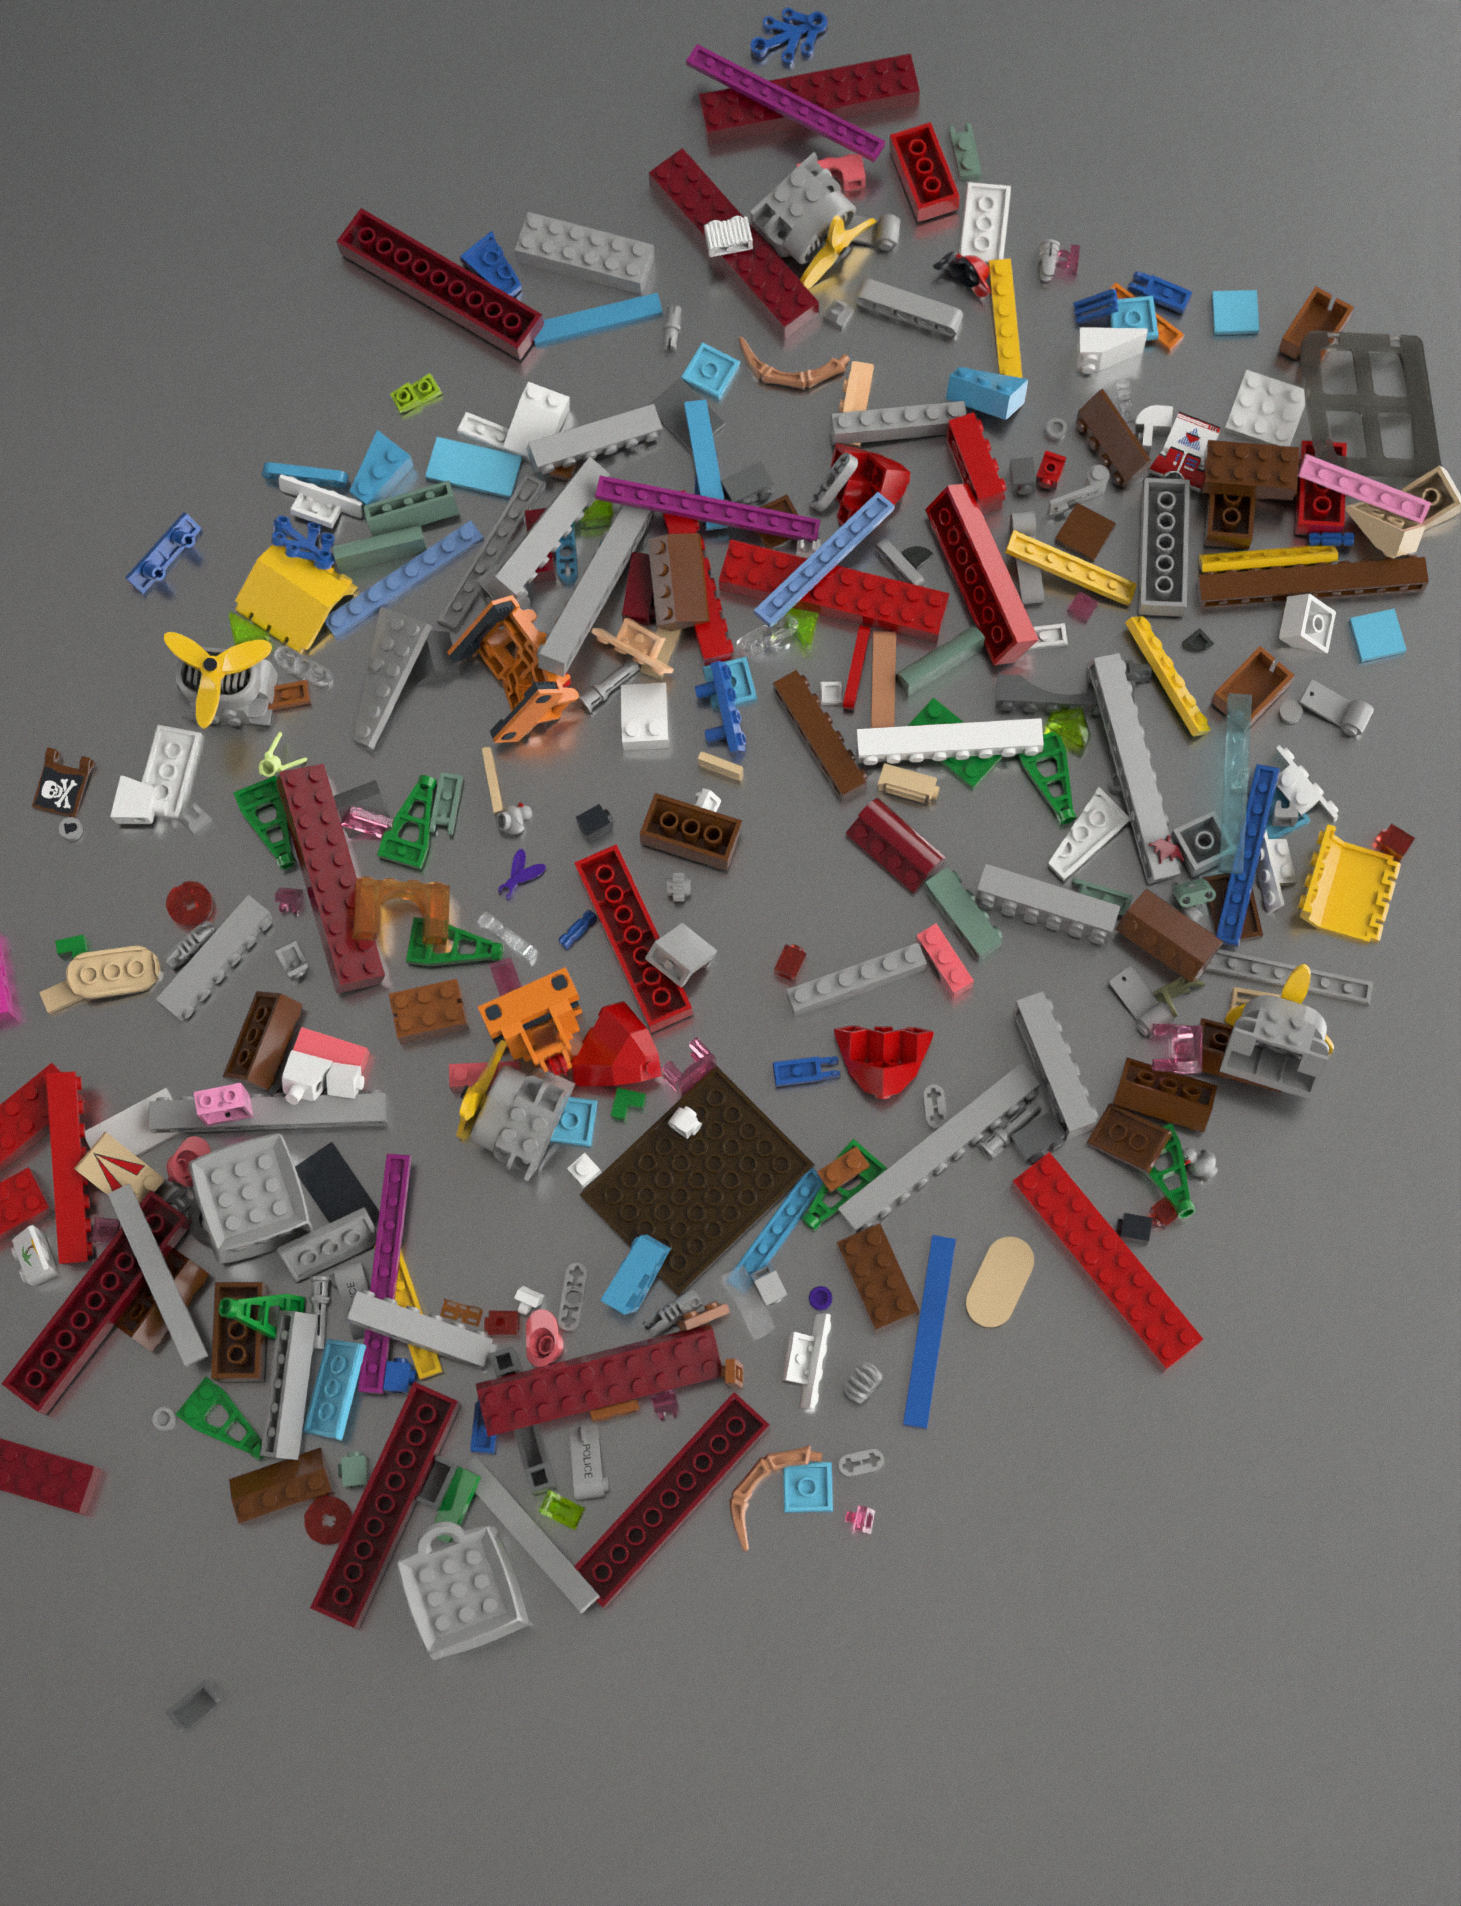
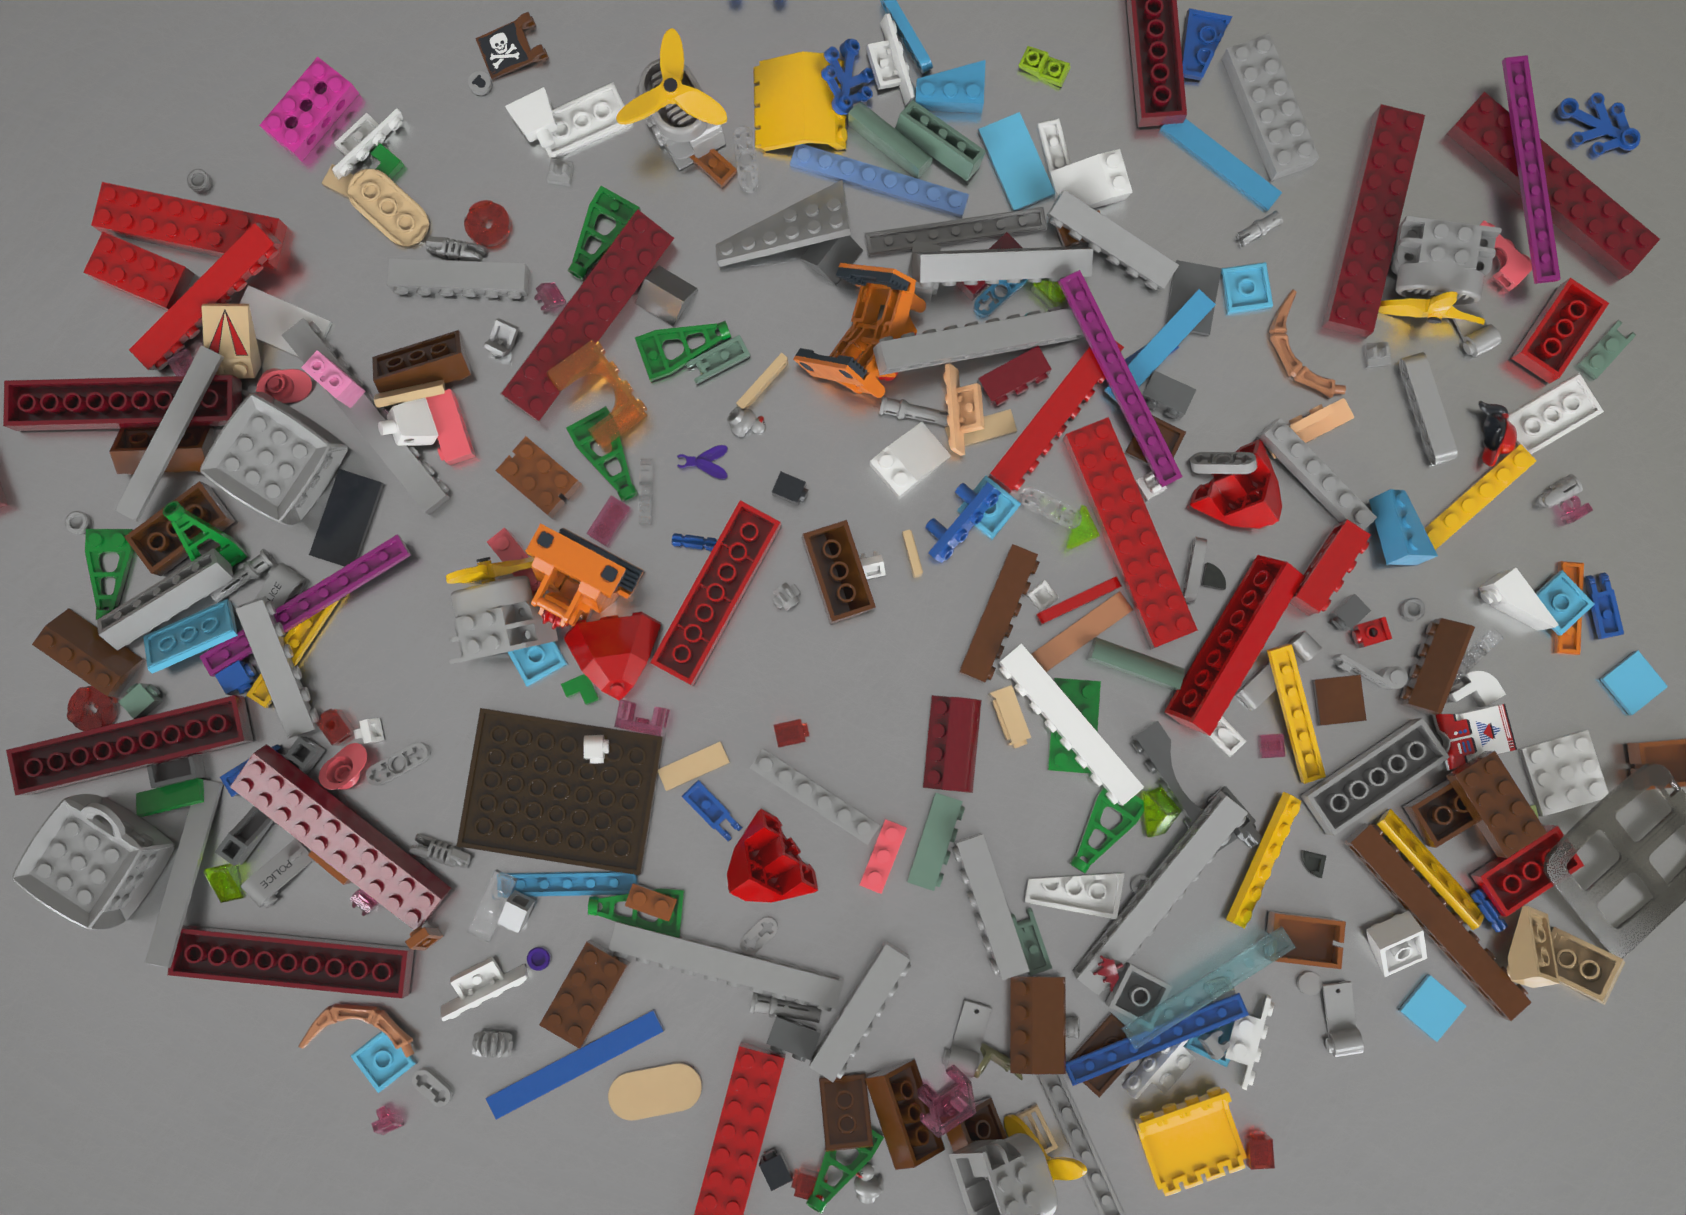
camera: 50 degrees right, 10 degrees up
white slope [11,1225,60,1287] -> none
clear neon green slope [228,612,272,646] -> none
yellowish green plant [259,732,307,777] -> none
light grey tile [277,1207,377,1283] -> none
white brick [326,1063,364,1099] -> none
clear pink plate [342,806,394,838] -> none
clear orange piece [440,1299,483,1327] -> none
white brick [567,1153,601,1190] -> none
dark azure wedge [600,1234,671,1315] -> none
light grey panel [645,923,718,987] -> none
reddish brown slope [648,533,709,632] -> none
plate [677,1301,730,1330] -> none
white brick [704,216,753,257] -> none
medium blue plate [754,492,894,628] -> none
blue tile [1073,288,1119,325] -> none
sand green piece [1171,876,1216,908] -> none
bright pink tile [1298,453,1431,524] -> none
none -> white bracket [332,108,403,180]
none -> tan tile [374,380,445,408]
none -> tan tile [658,741,730,791]

